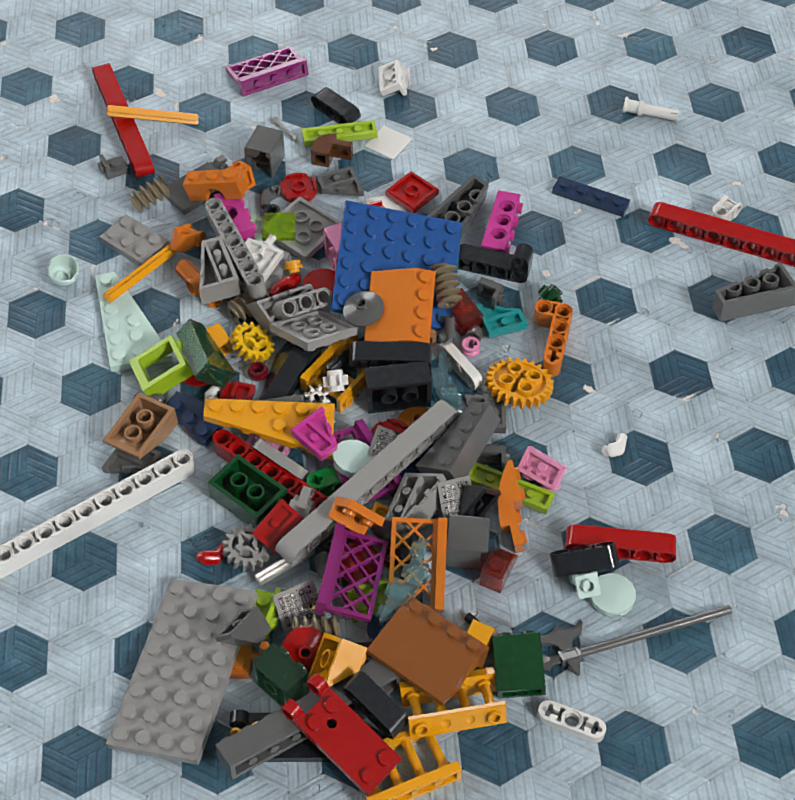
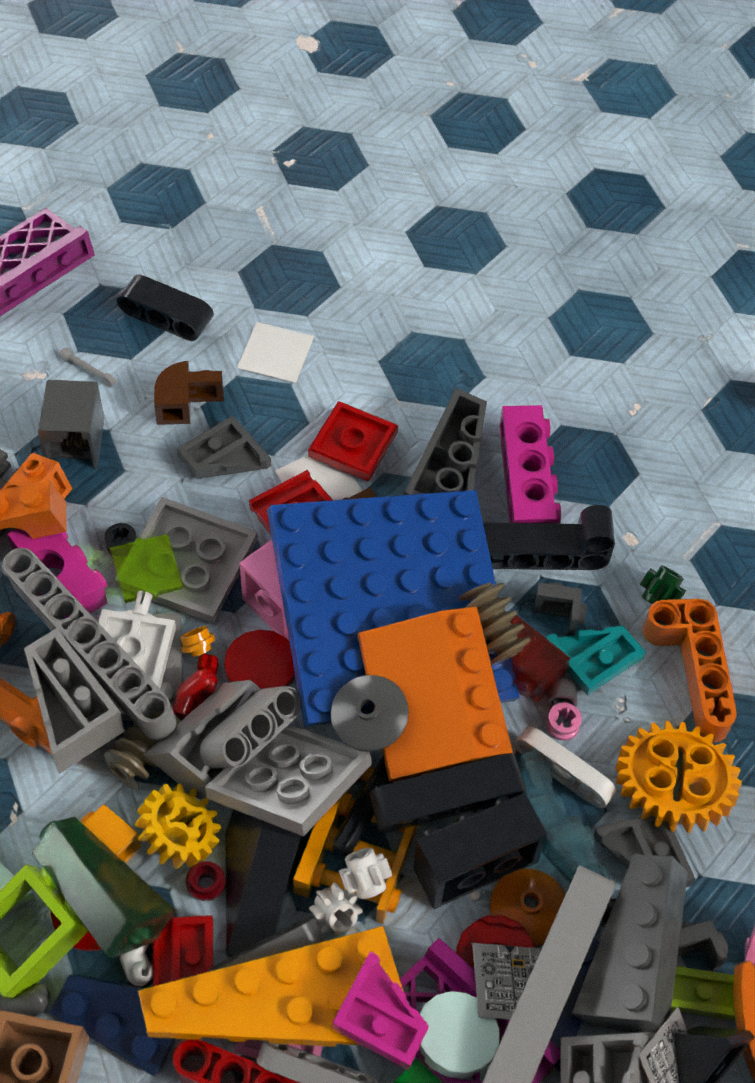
camera: 20 degrees left, 5 degrees up
dark grey arm [260,185,281,209] -> none
red tile [280,172,317,203] -> none
lime plate [302,120,378,147] -> none
white bracket [378,59,408,96] -> none
dark grey arm [436,315,455,344] -> none
dark blue plate [552,176,630,217] -> none
white pin [622,97,679,122] -> none

